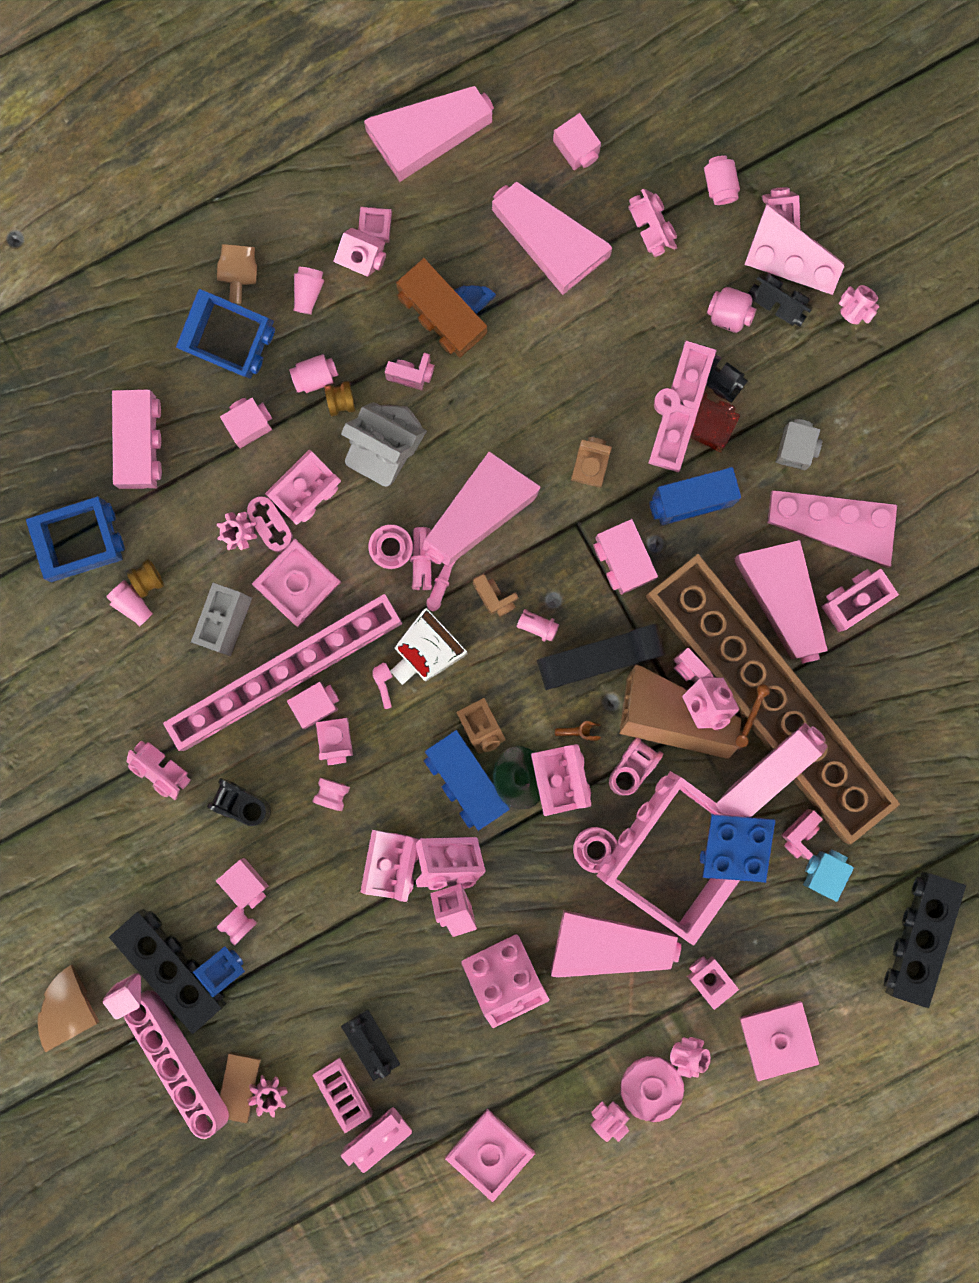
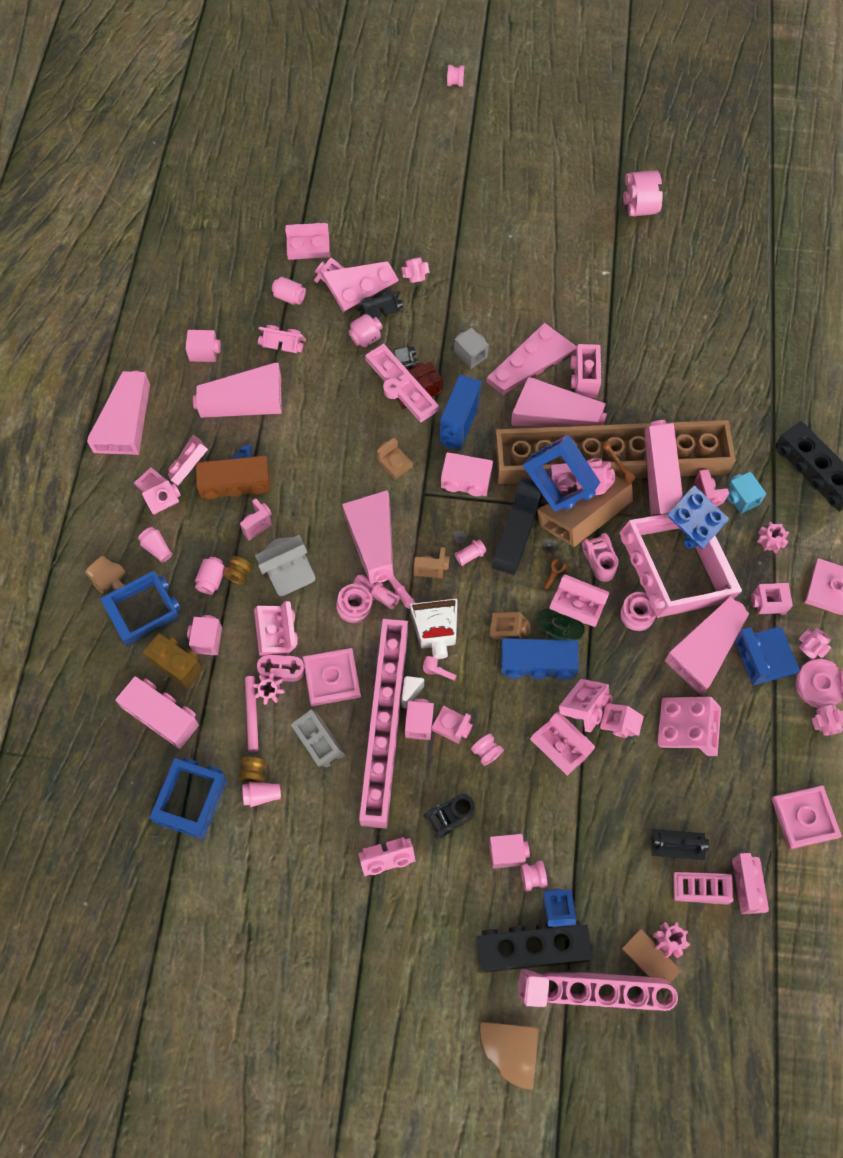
camera: 55 degrees left, 20 degrees down
none -> pearl gold brick [142,633,203,689]
none -> bright pink wing [168,434,208,485]
none -> bright pink bar [245,676,259,752]
none -> bright pink bracket [285,223,330,260]
none -> white slope [401,676,424,709]
none -> blue window [523,434,601,512]
none -> blue bracket [734,627,800,686]
none -> bright pink gear [757,522,789,553]

